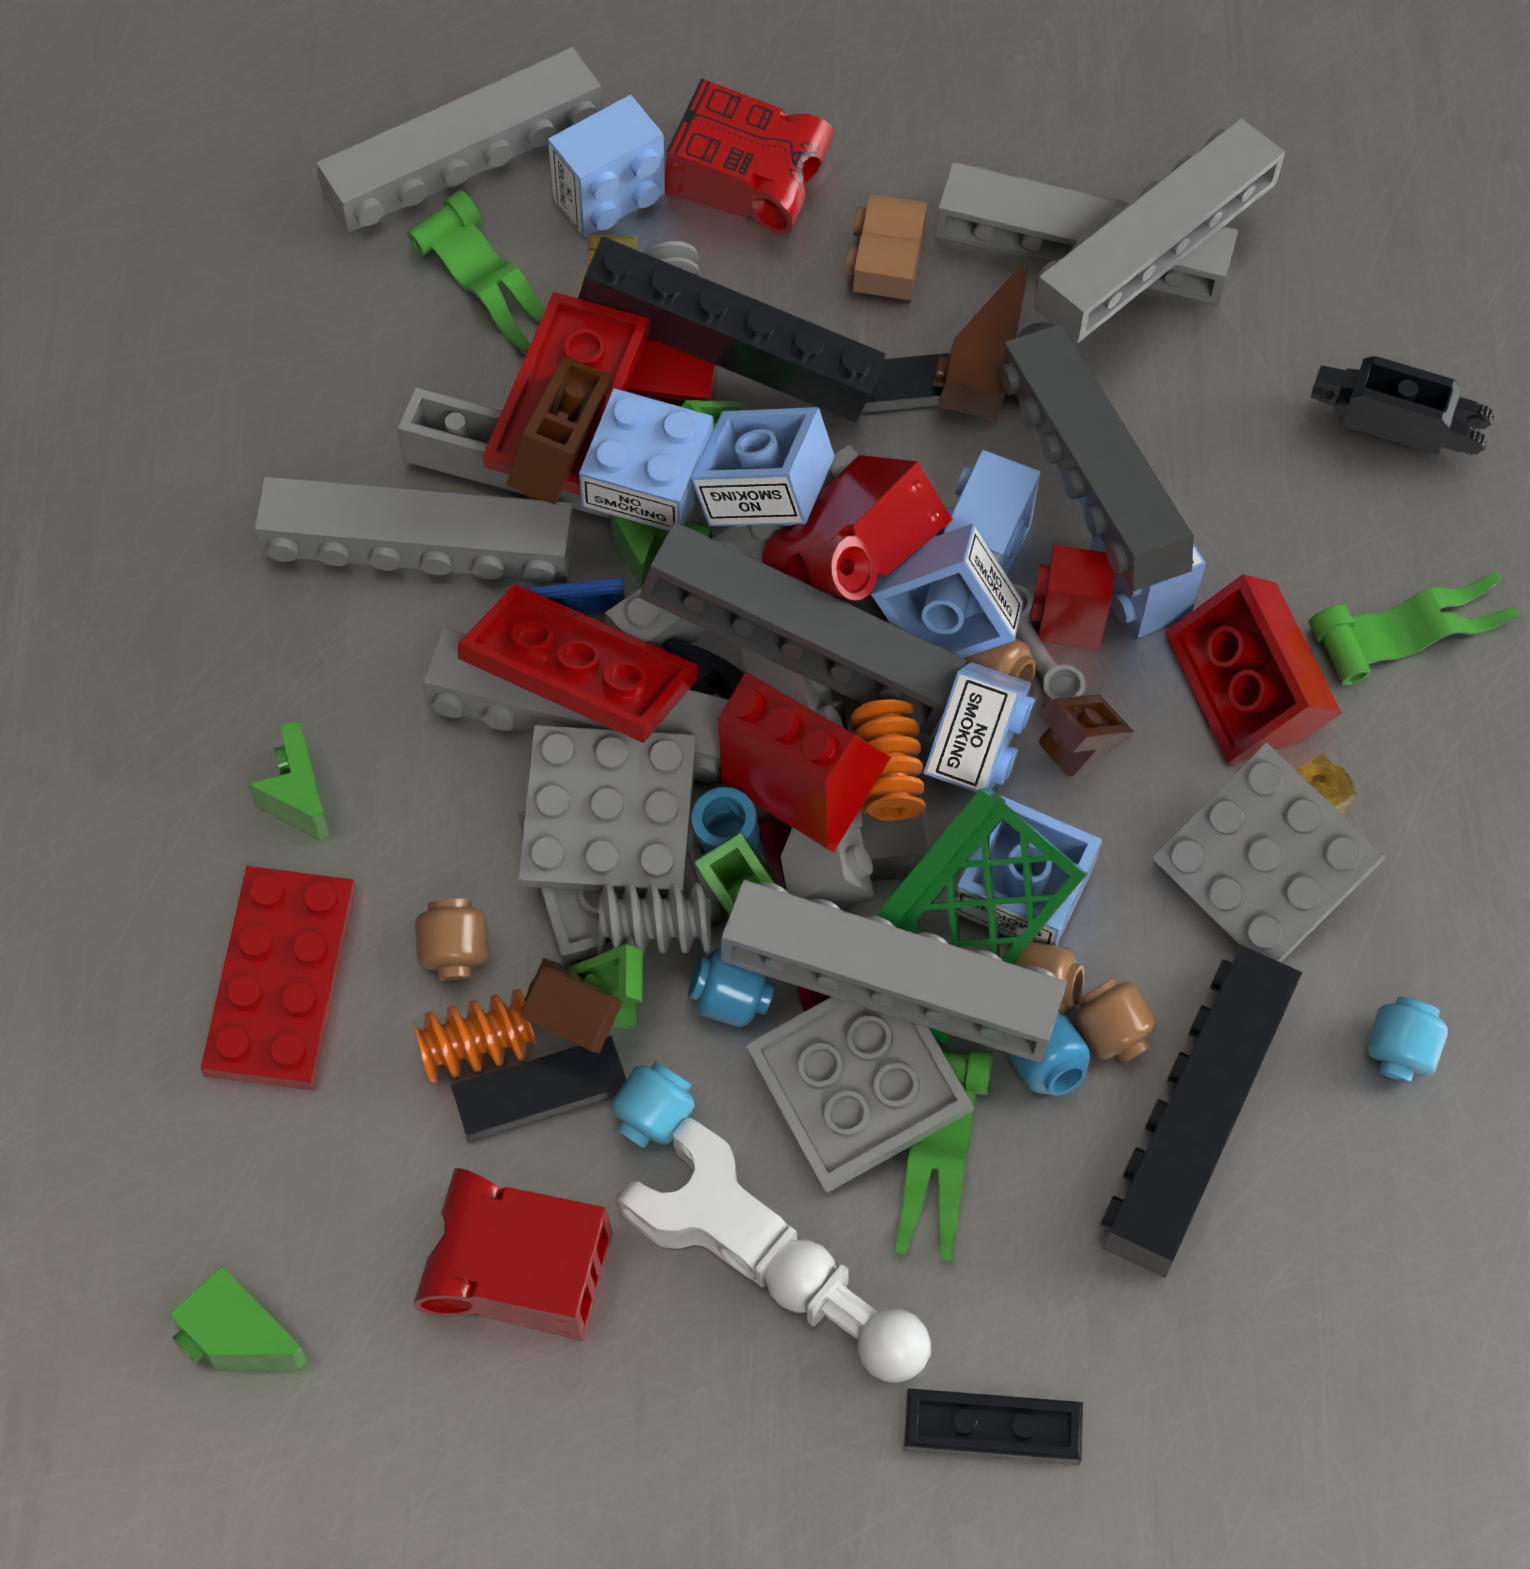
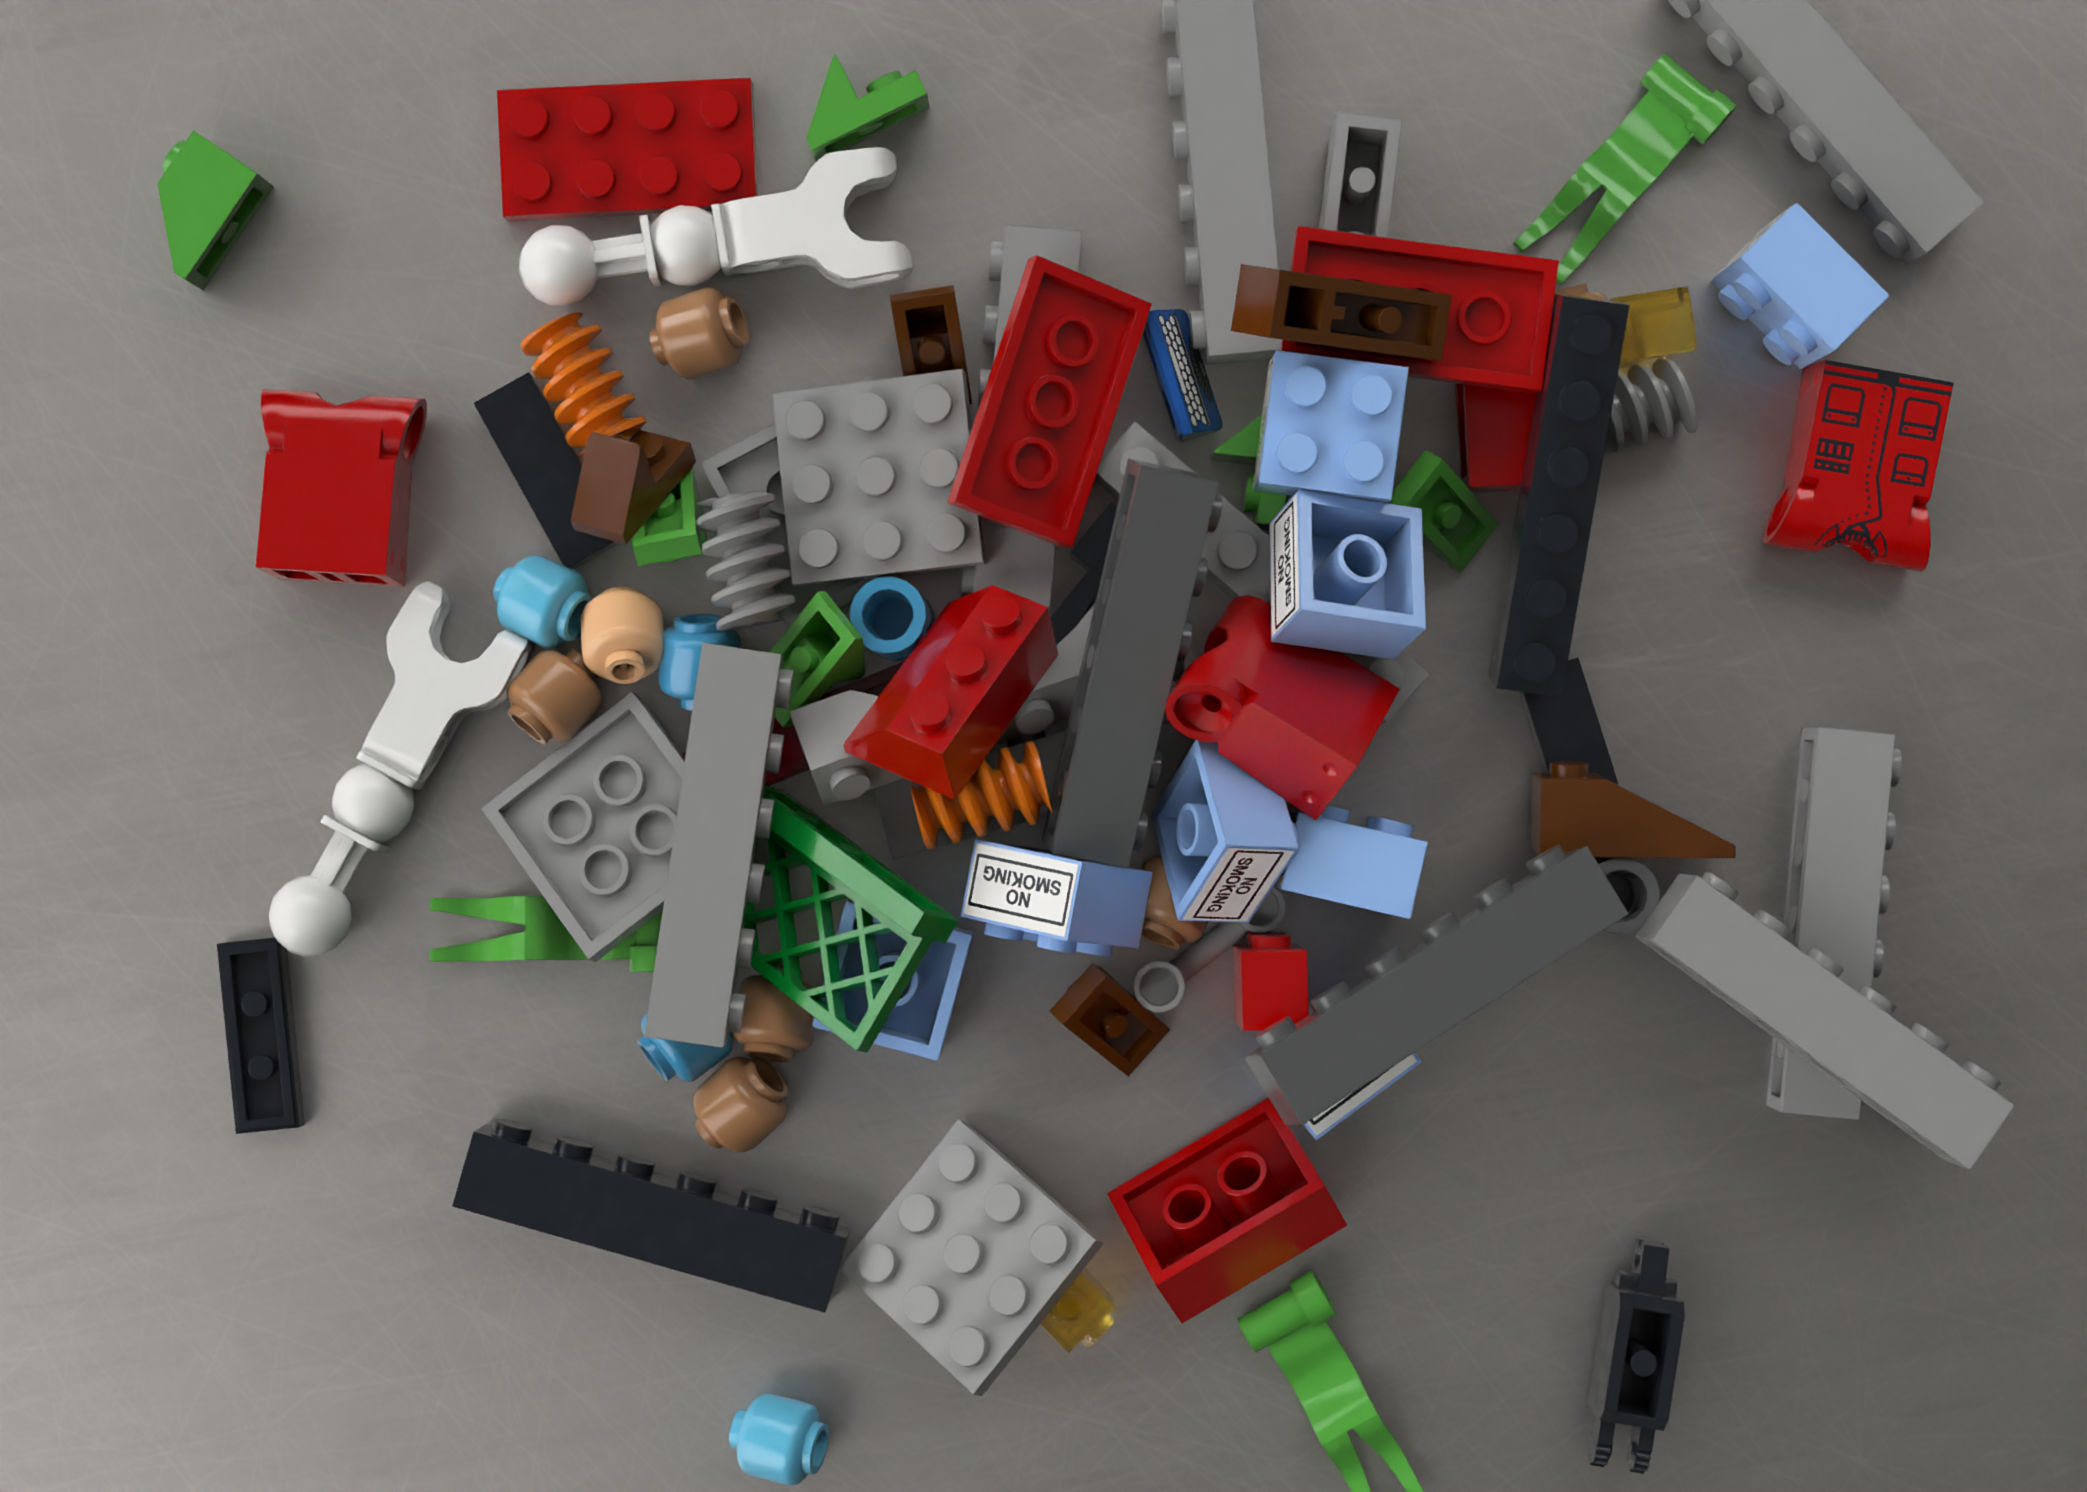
camera: 80 degrees right, 25 degrees up
medium nougat brick [845,193,928,301] -> none
none -> medium nougat head [507,649,603,745]
none -> white piece [519,147,914,306]
none -> light nougat head [580,586,664,684]
none -> reddish brown slope [889,285,973,405]

